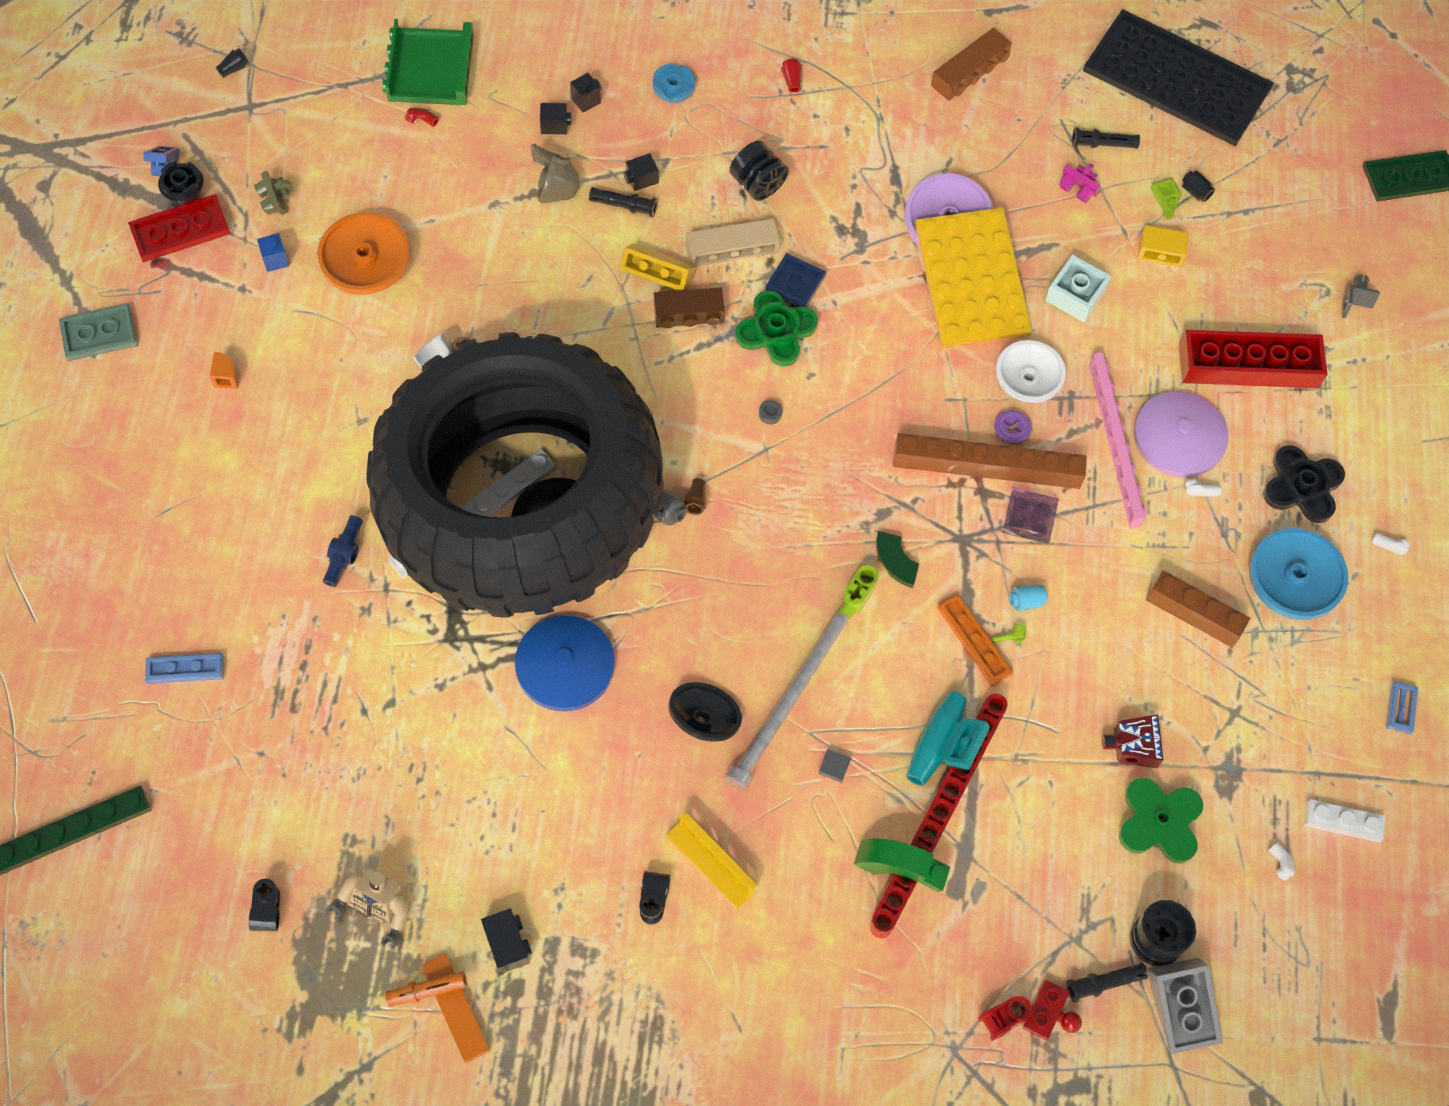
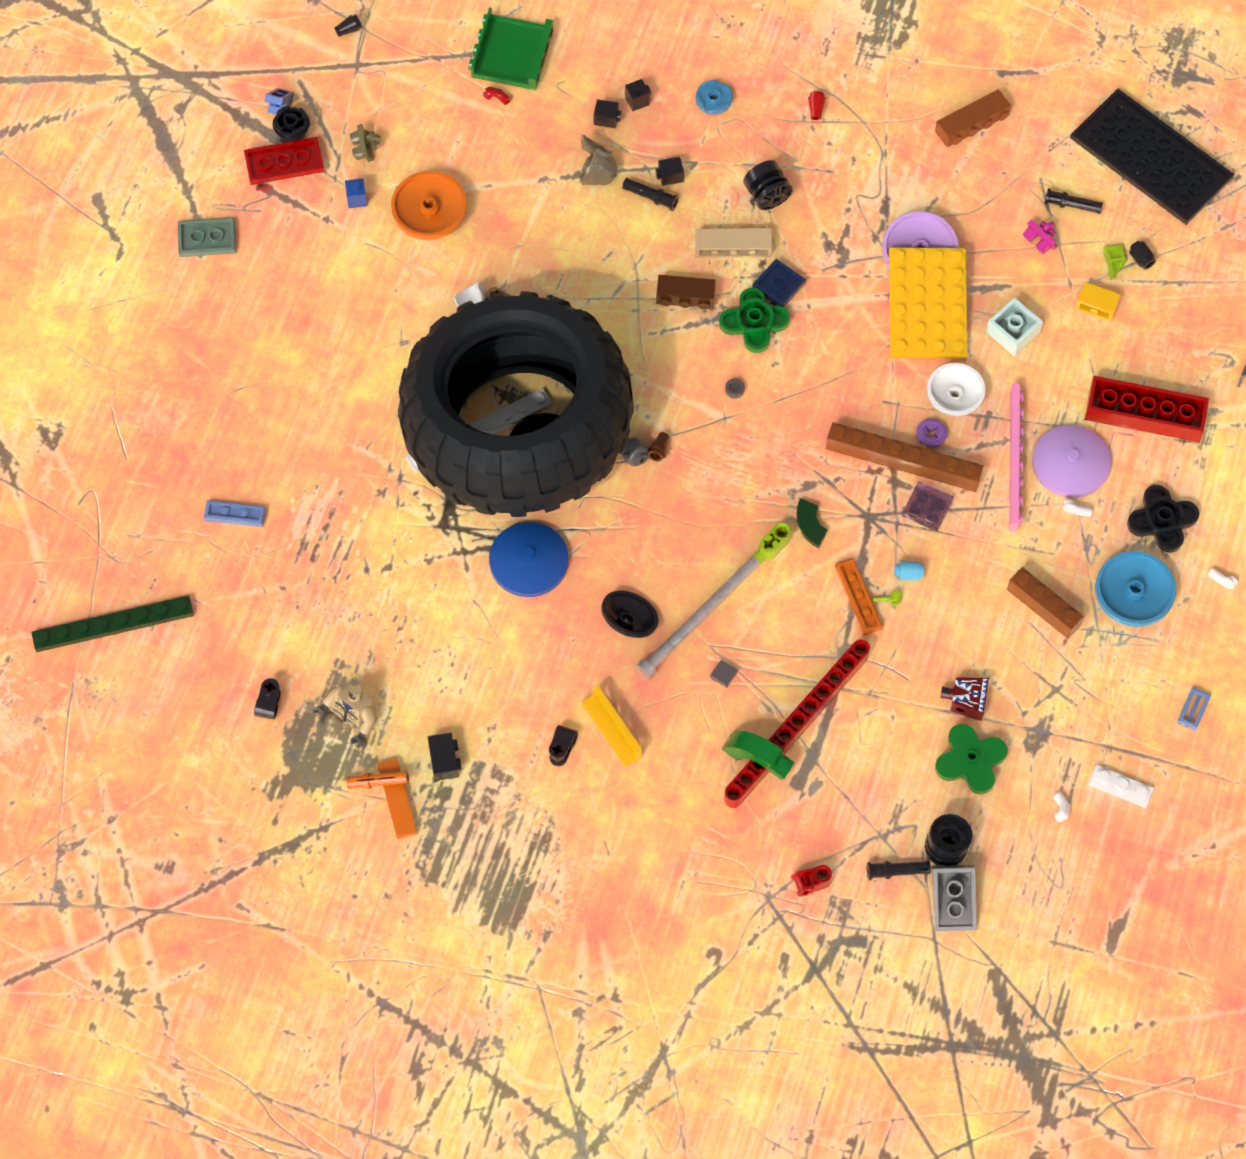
camera: 15 degrees right, 0 degrees up
orange brick [209,352,239,389] -> none
dark blue pin [322,515,363,587] -> none
yellow brick [619,243,696,290] -> none
teal plate [906,691,990,786] -> none
red plate [1023,980,1082,1041] -> none

